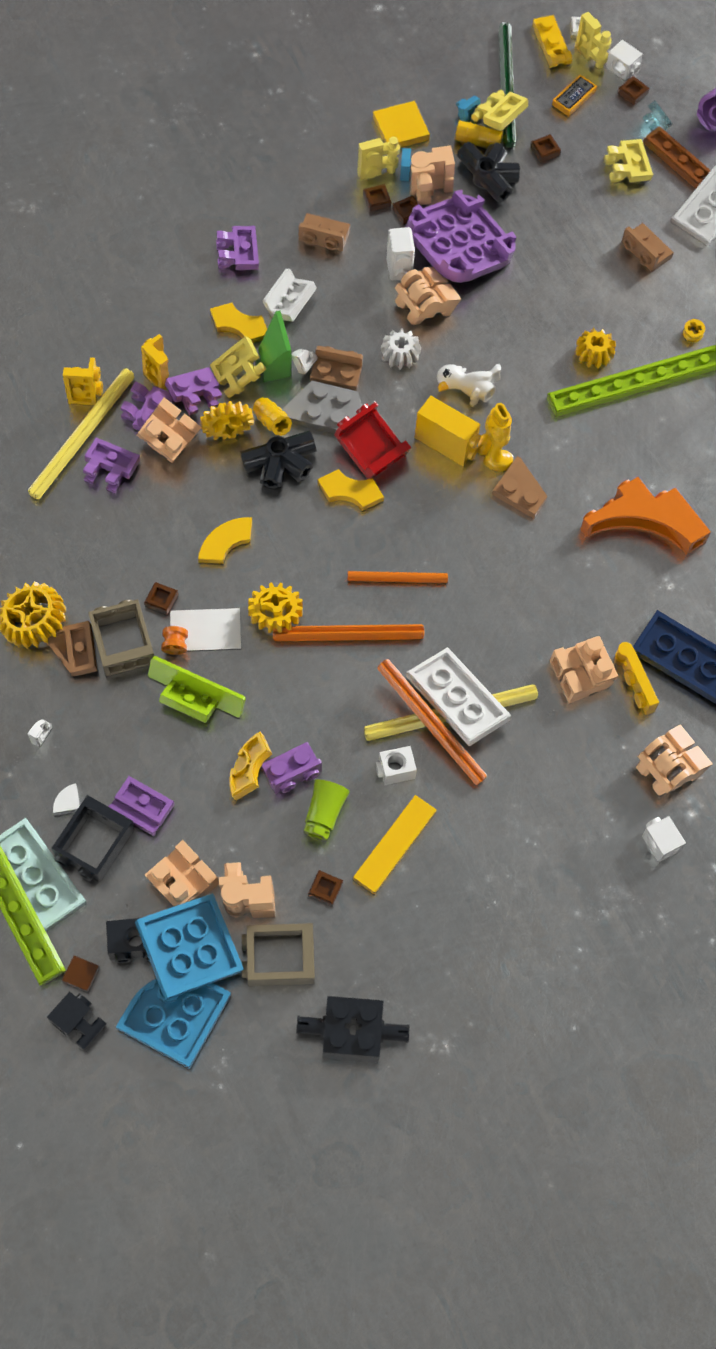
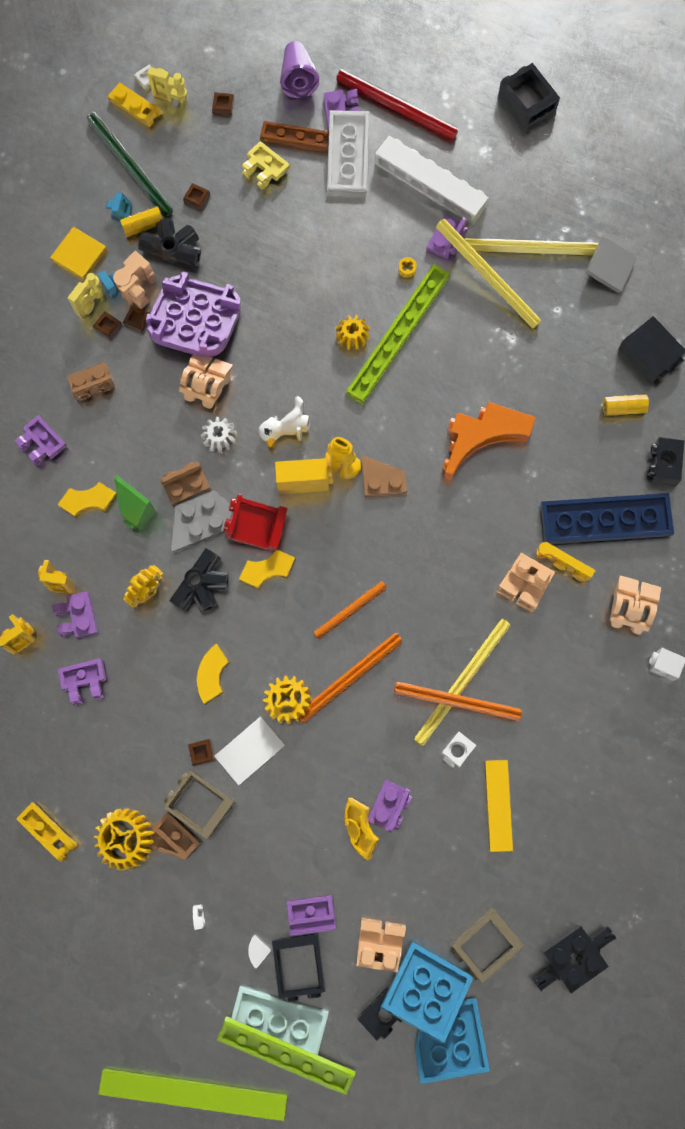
camera: 30 degrees left, 10 degrees up
light yellow axle [28,368,134,500] -> none
black brick [47,991,107,1050] -> none
reddish brown tile [62,955,100,993] -> none
light nougat hips [136,397,202,463] -> none
lime bracket [148,656,246,723] -> none
orange wheel [161,626,188,655] -> none
medium lavender plate [165,367,222,415] -> none
light yellow plate [210,336,266,398] -> none
light nougat hips [219,863,275,918] -> none
yellow axle [252,397,292,436] -> none
white bracket [263,269,317,322] -> none
white tile [292,349,318,374] -> none
lime plant [303,779,350,841] -> none
reddish brown tile [308,870,343,907] -> none
white brick [386,227,415,281] -> none
white tile [406,647,511,746] -> none
light yellow plate [471,90,528,131] -> none
tile [552,75,597,117] -> none
white brick [605,40,642,81] -> none
medium nougat bracket [621,223,674,272] -> none
clear light blue tile [643,100,673,131] -> none

